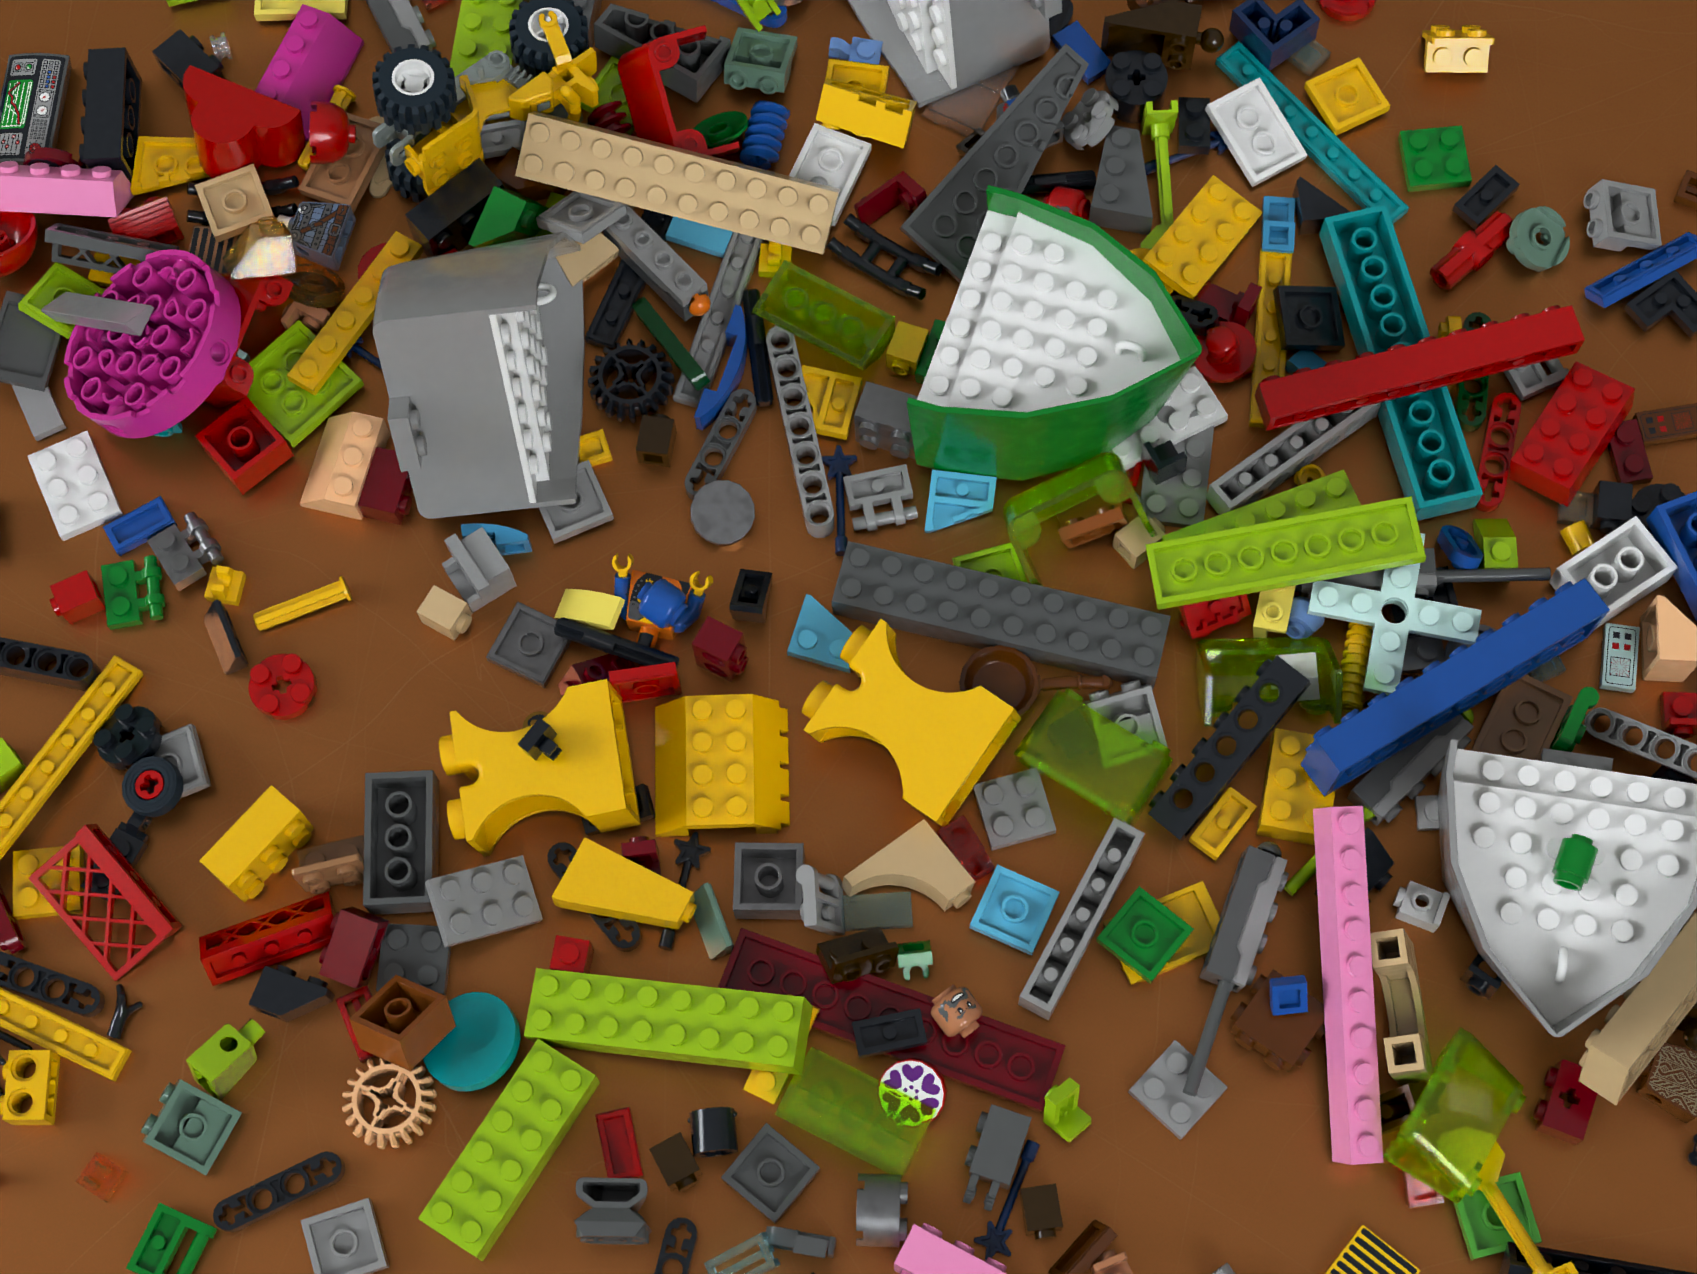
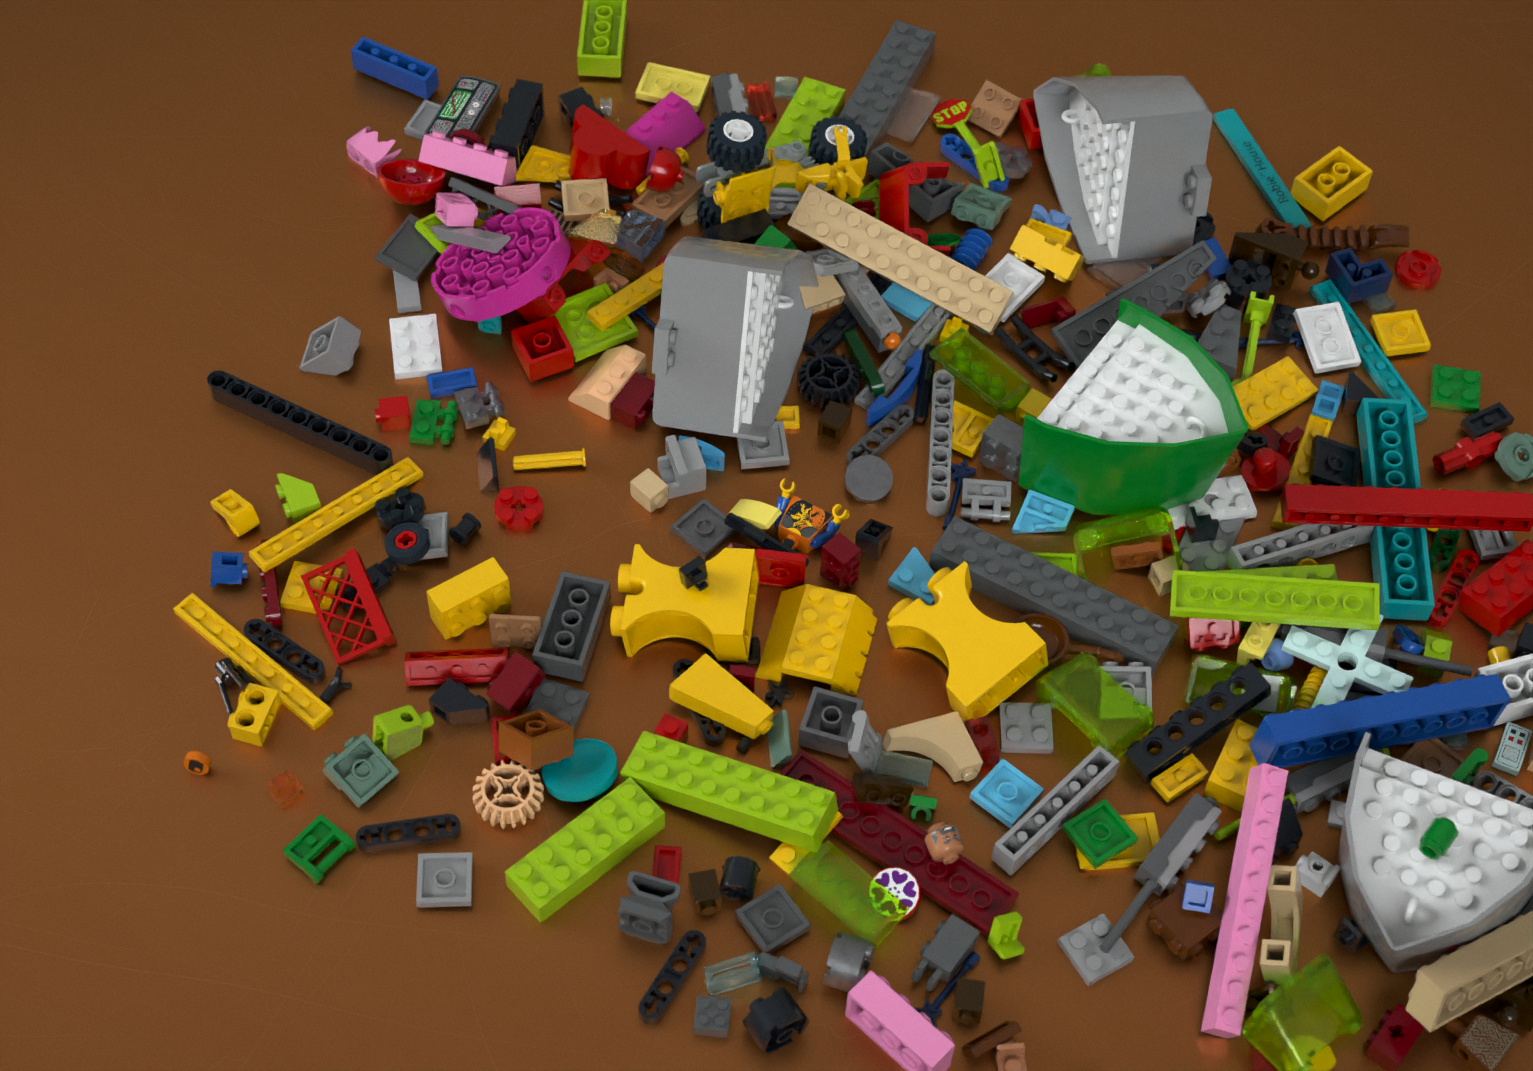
camera: 10 degrees right, 15 degrees down
light grey plate [425,855,543,948] -> none
blue head [637,579,688,628] -> none
black plate [852,1008,927,1059] -> none
yellow bracket [1422,25,1495,73] -> none
none -> bright pink brick [435,193,478,227]
none -> black bush [449,513,481,546]

